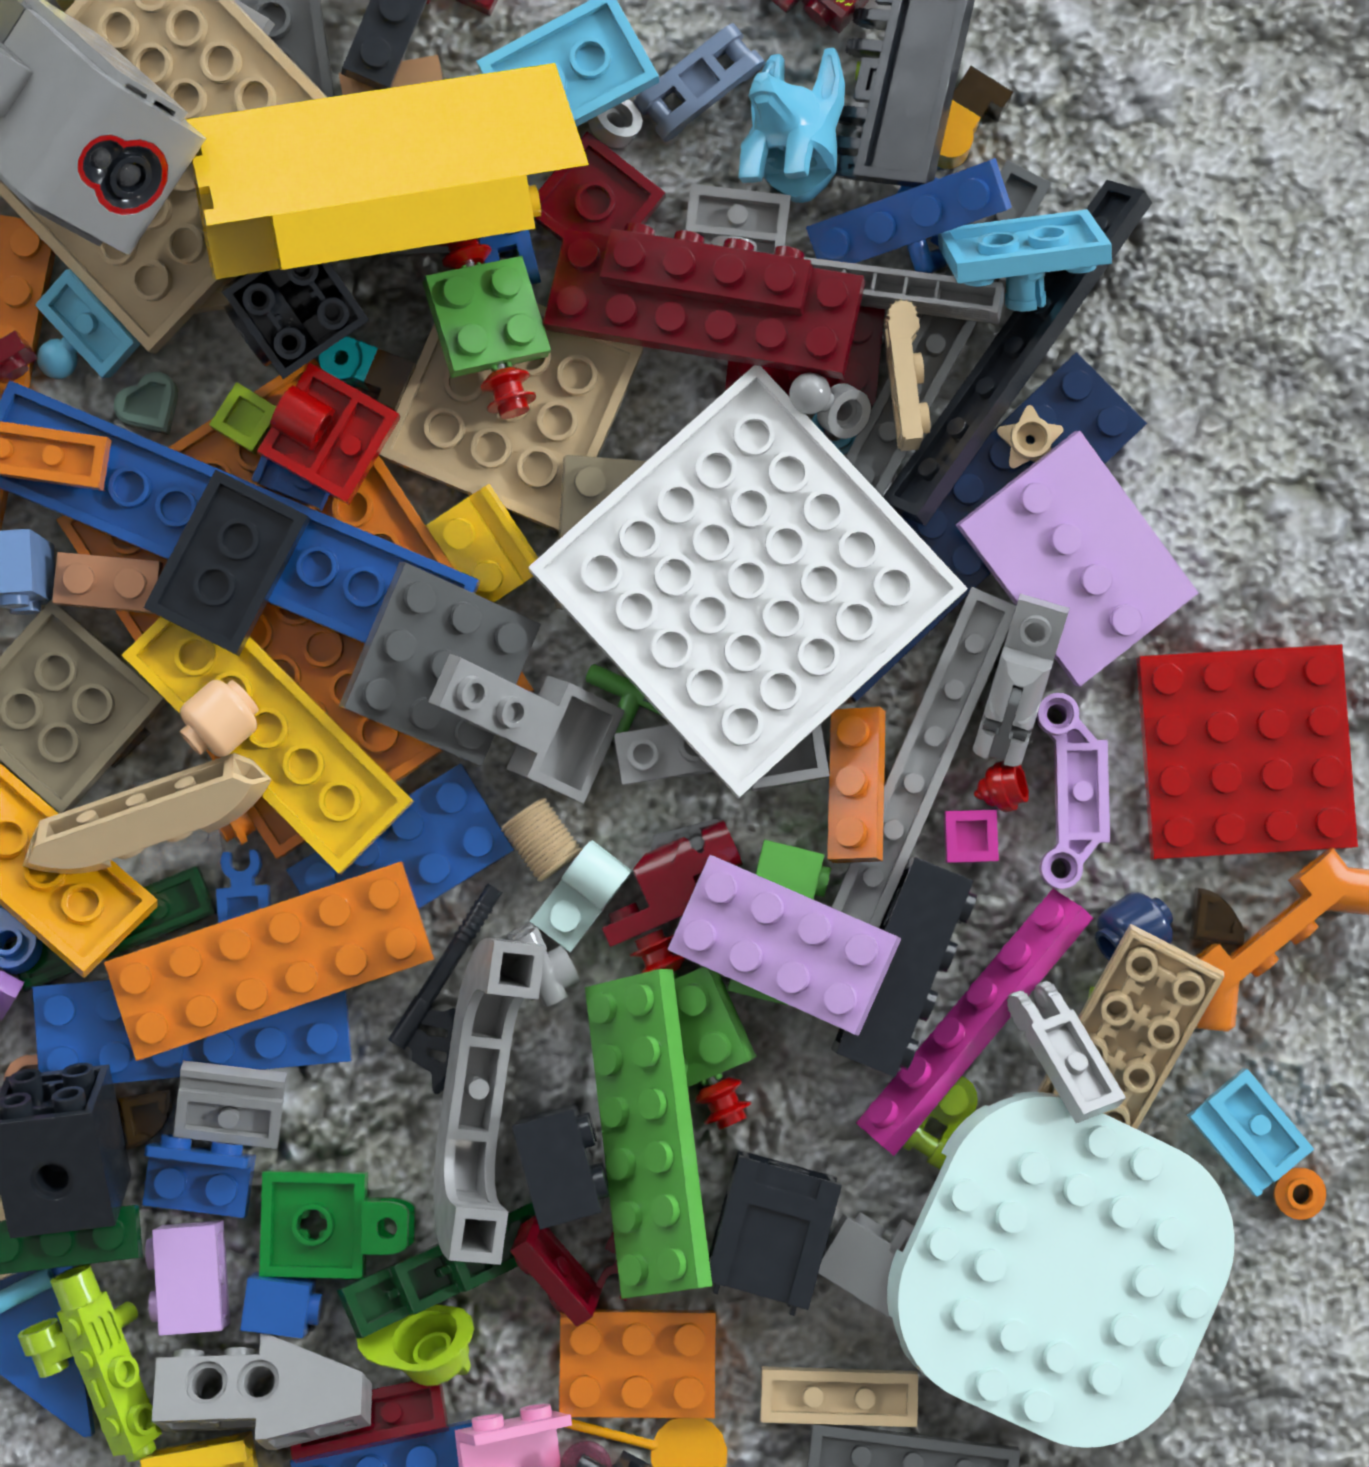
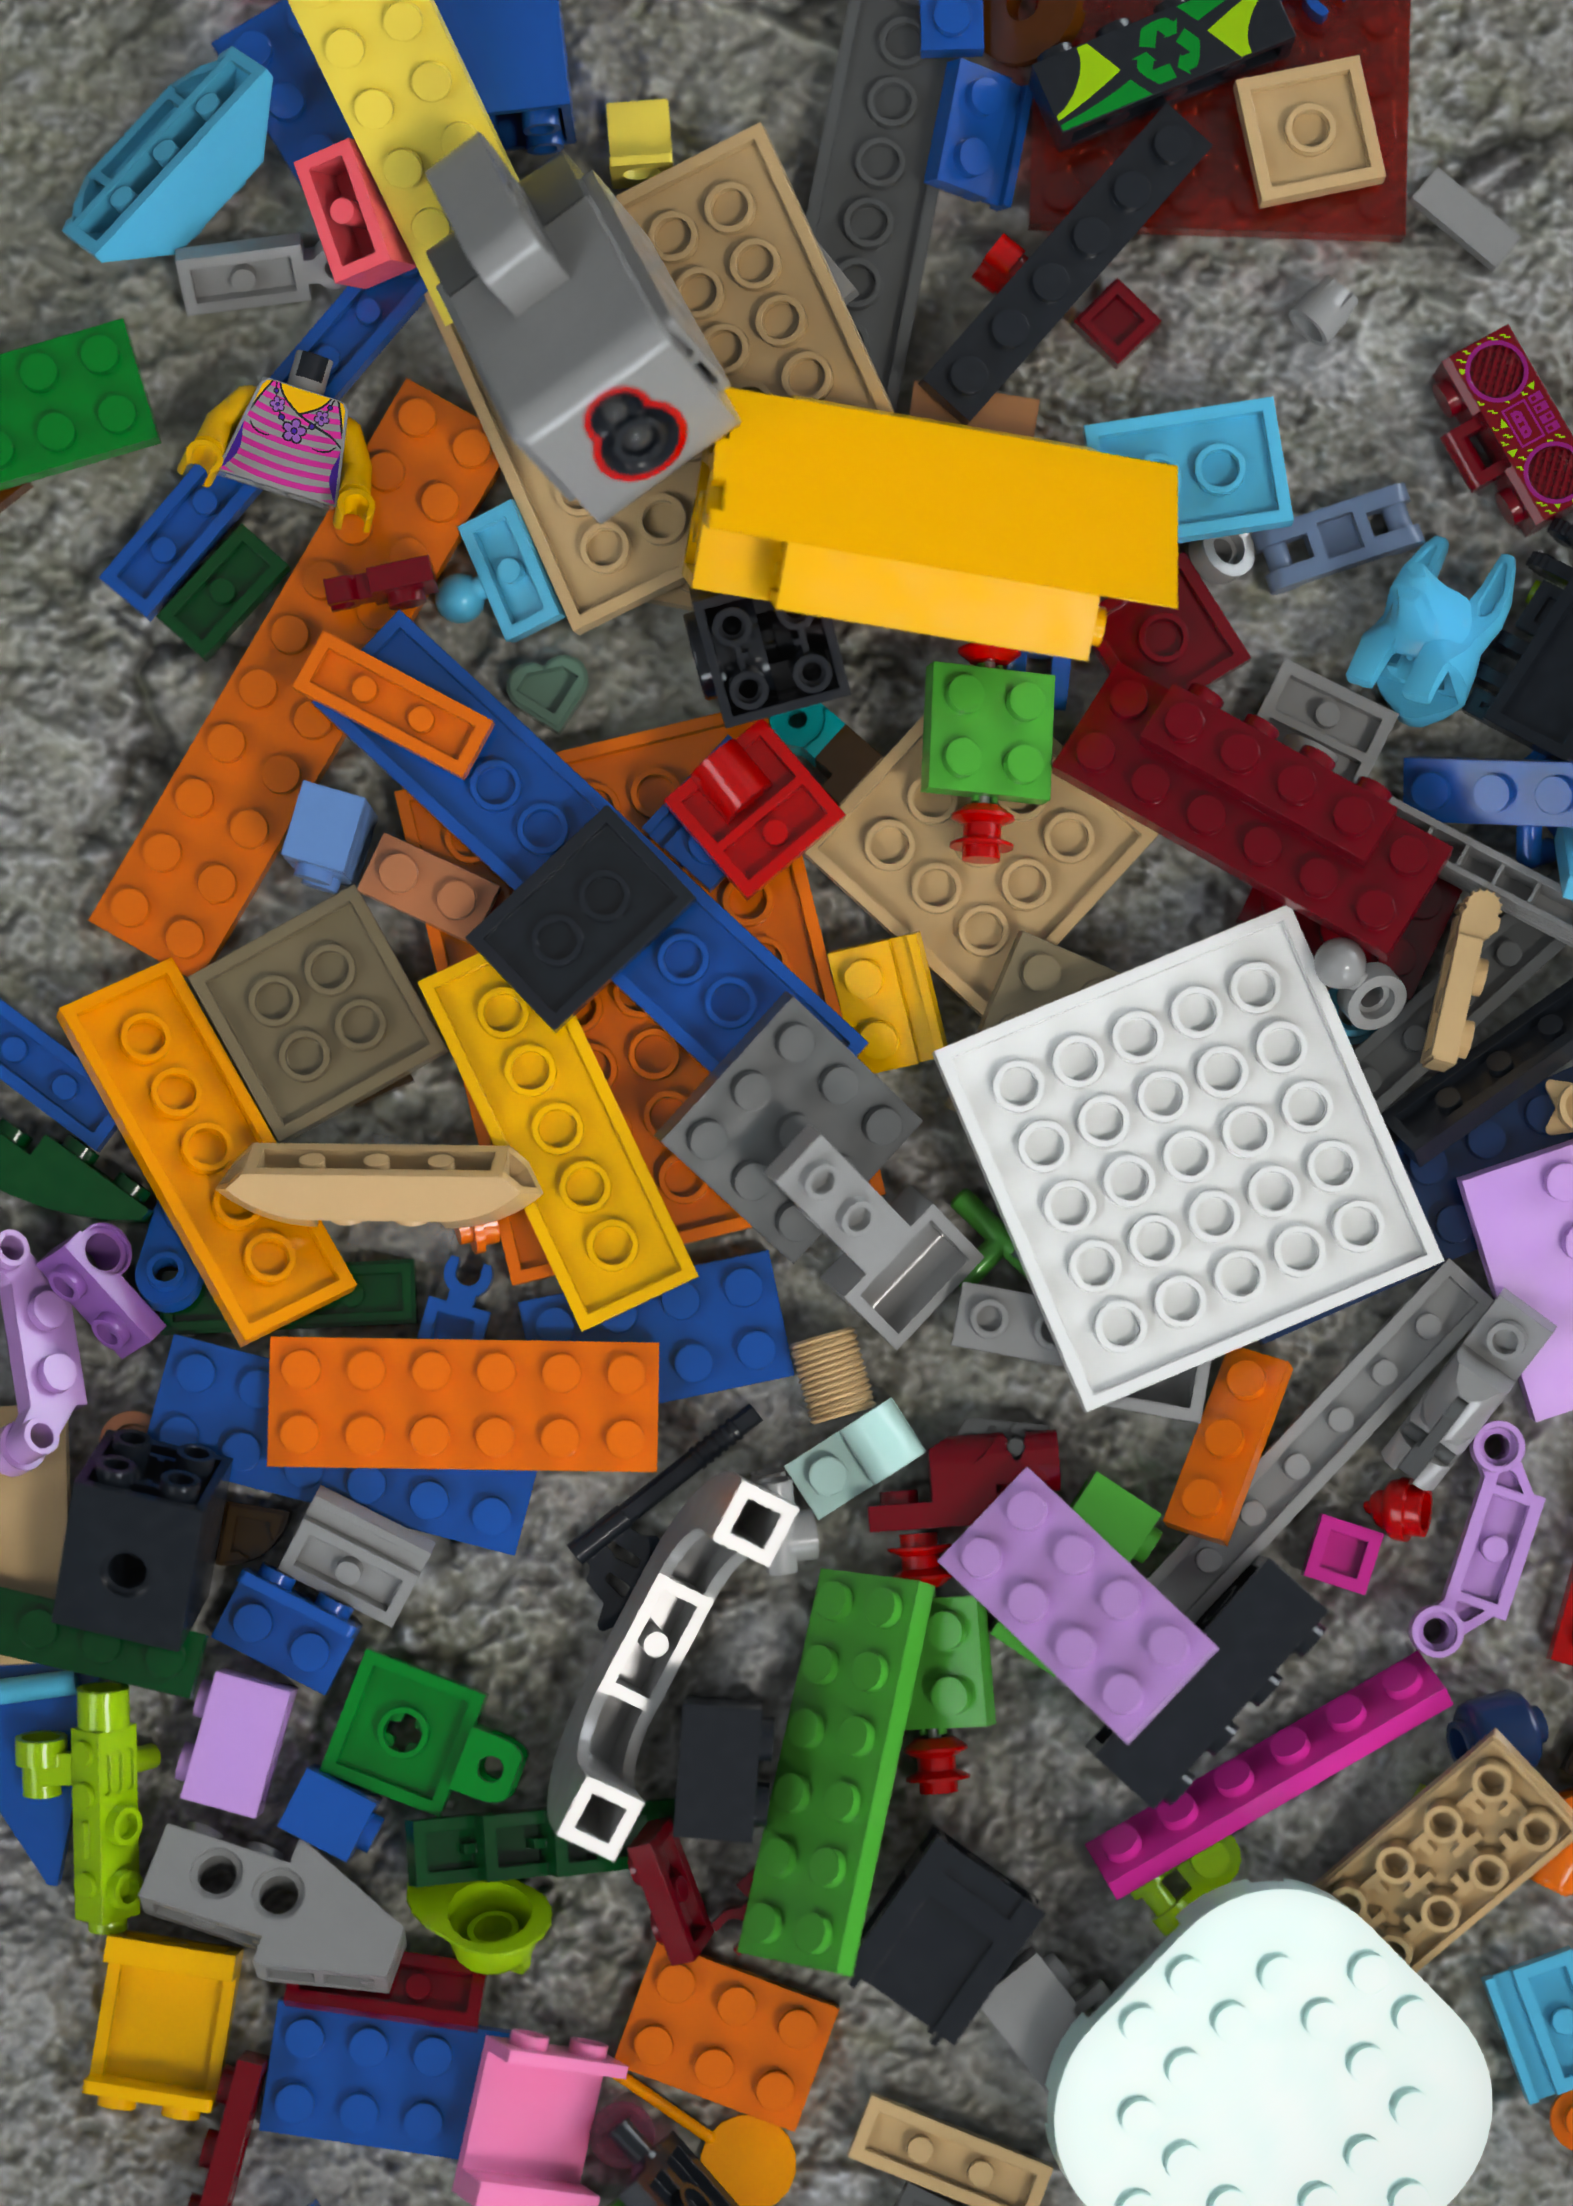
camera: 20 degrees right, 0 degrees up
light nougat head [179,680,259,757] -> none
lime plate [209,382,276,455] -> none
hinge [1007,981,1126,1123] -> none

